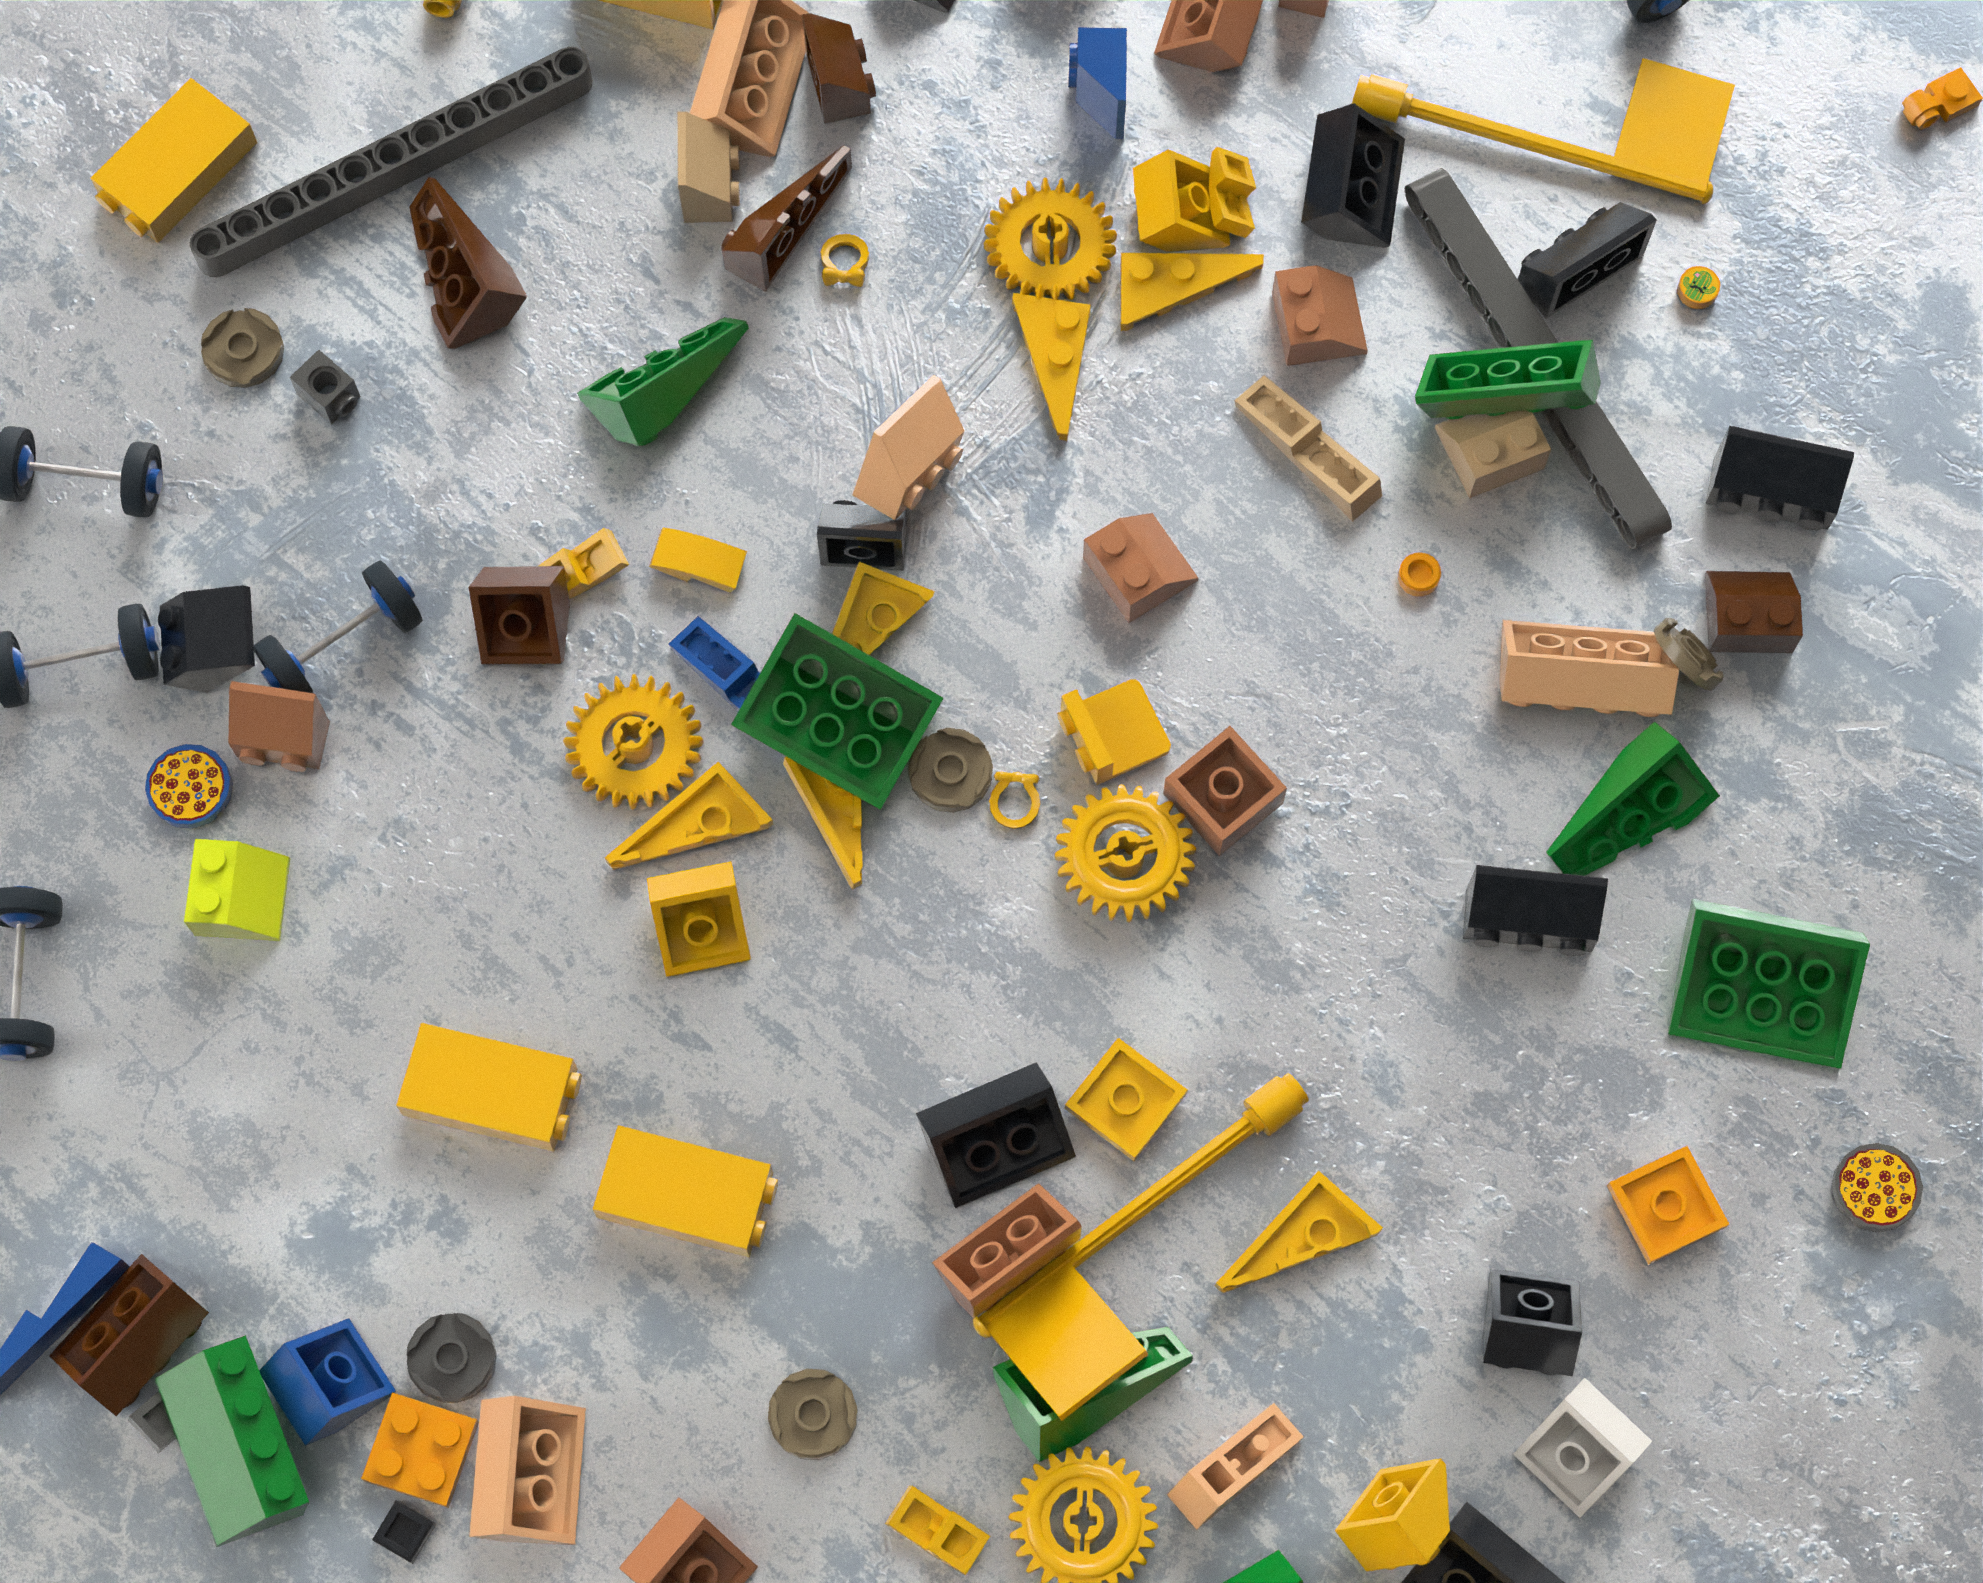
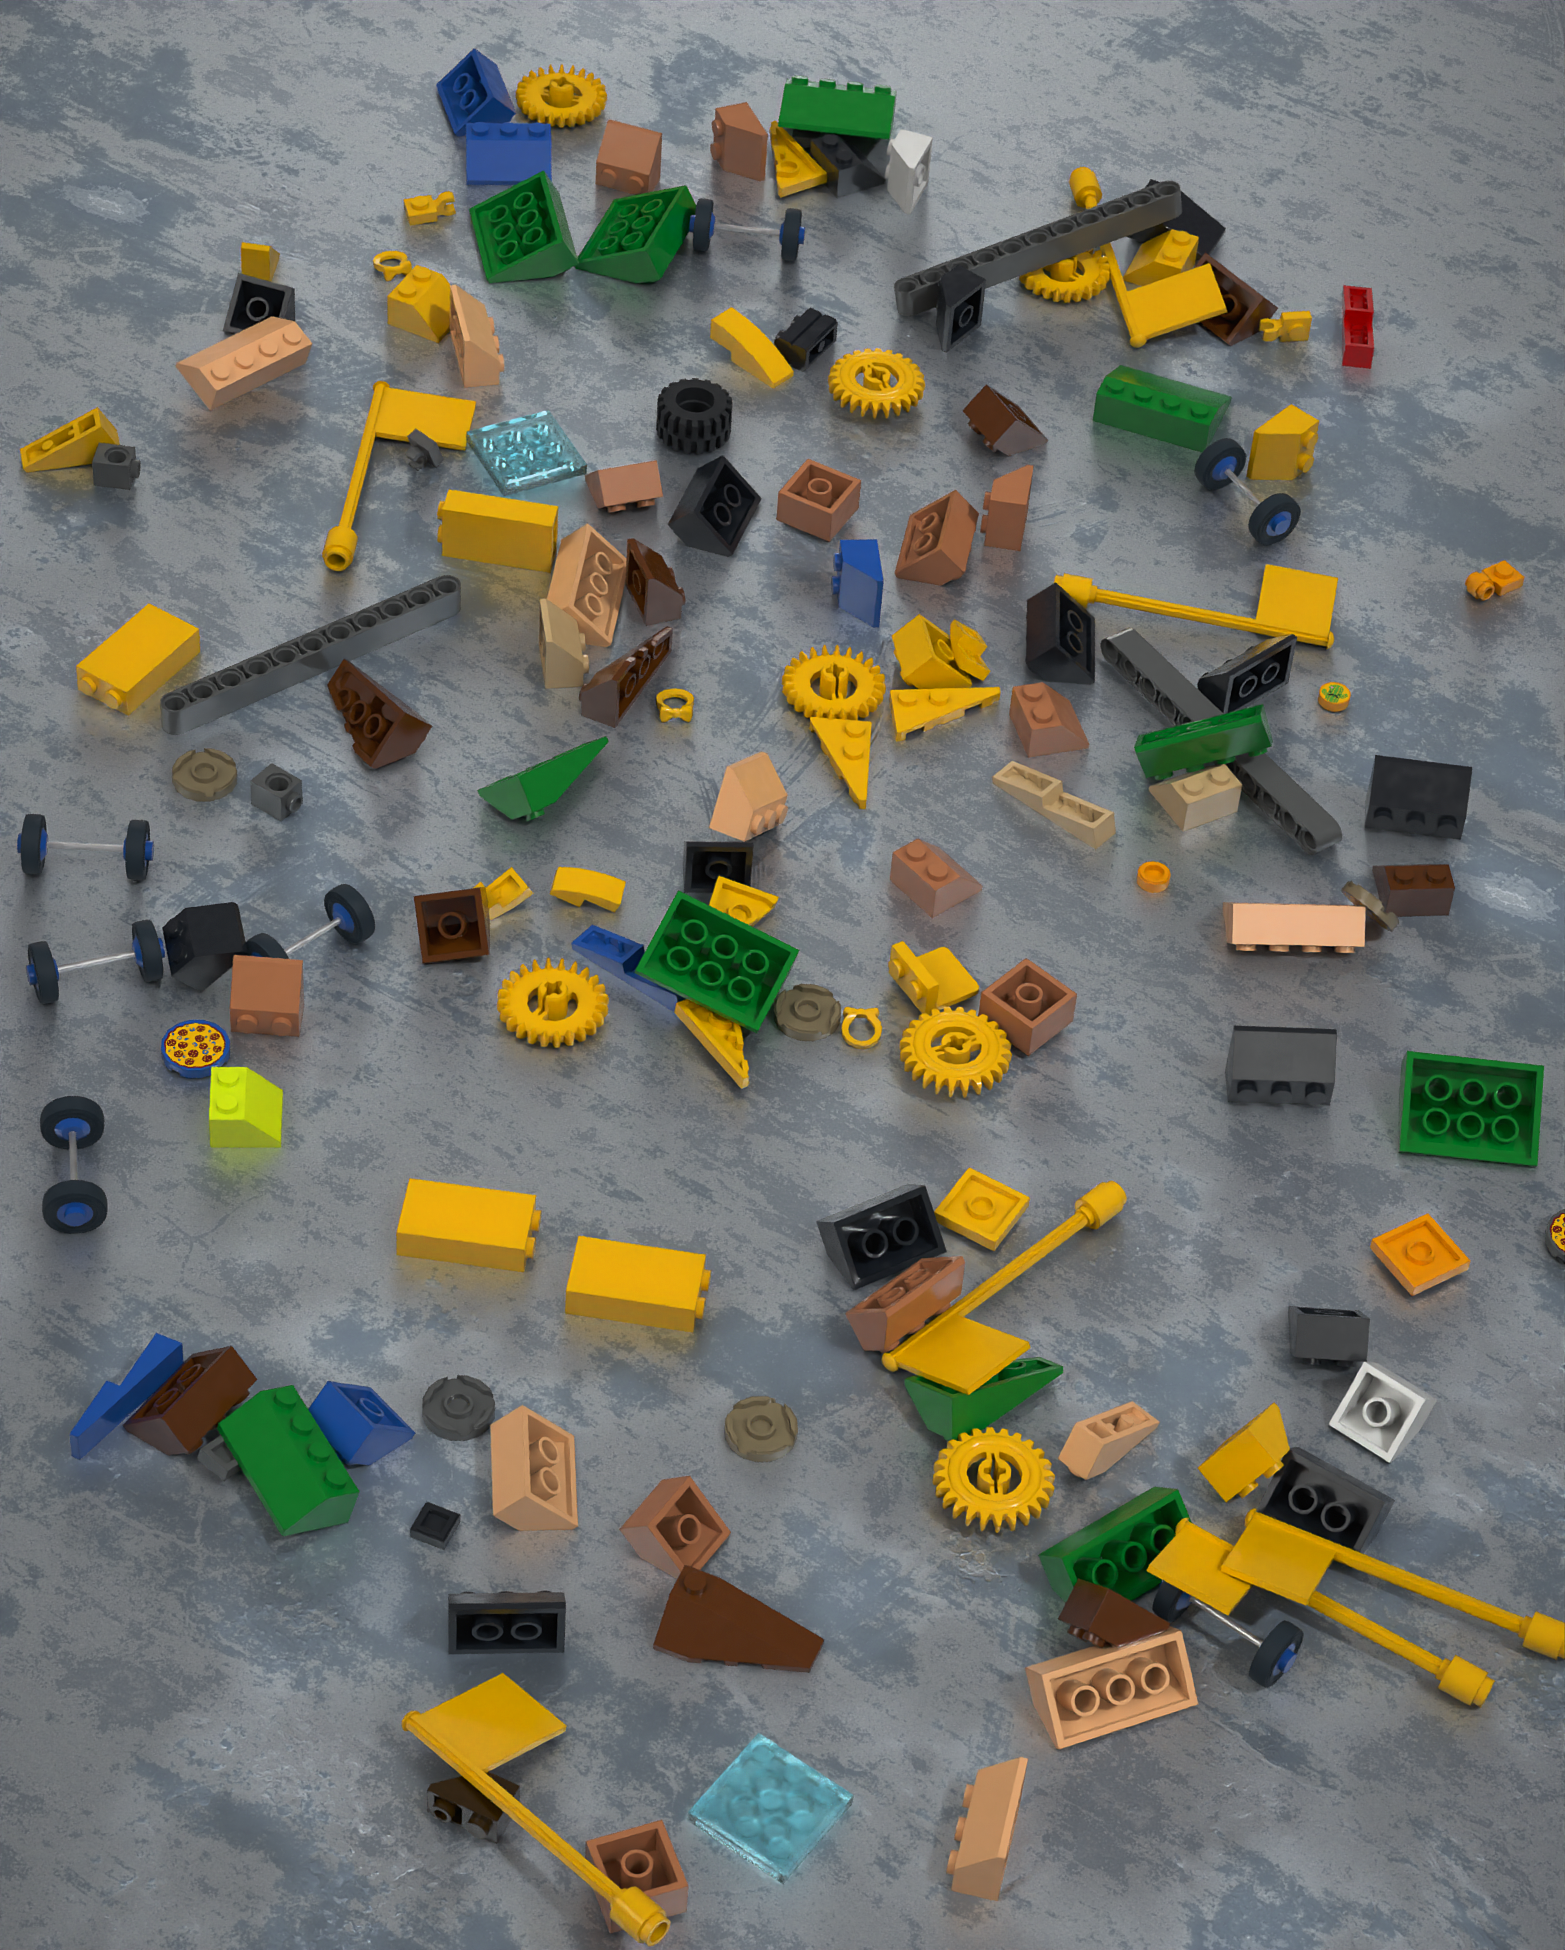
camera: 10 degrees left, 25 degrees down
light orange plate [361,1392,479,1508] -> none
yellow wing [605,762,773,870] -> none
yellow slope [647,861,751,977] -> none
yellow slope [885,1485,990,1575] -> none
yellow wing [1215,1171,1383,1293] -> none
green wedge [1546,722,1720,876] -> none

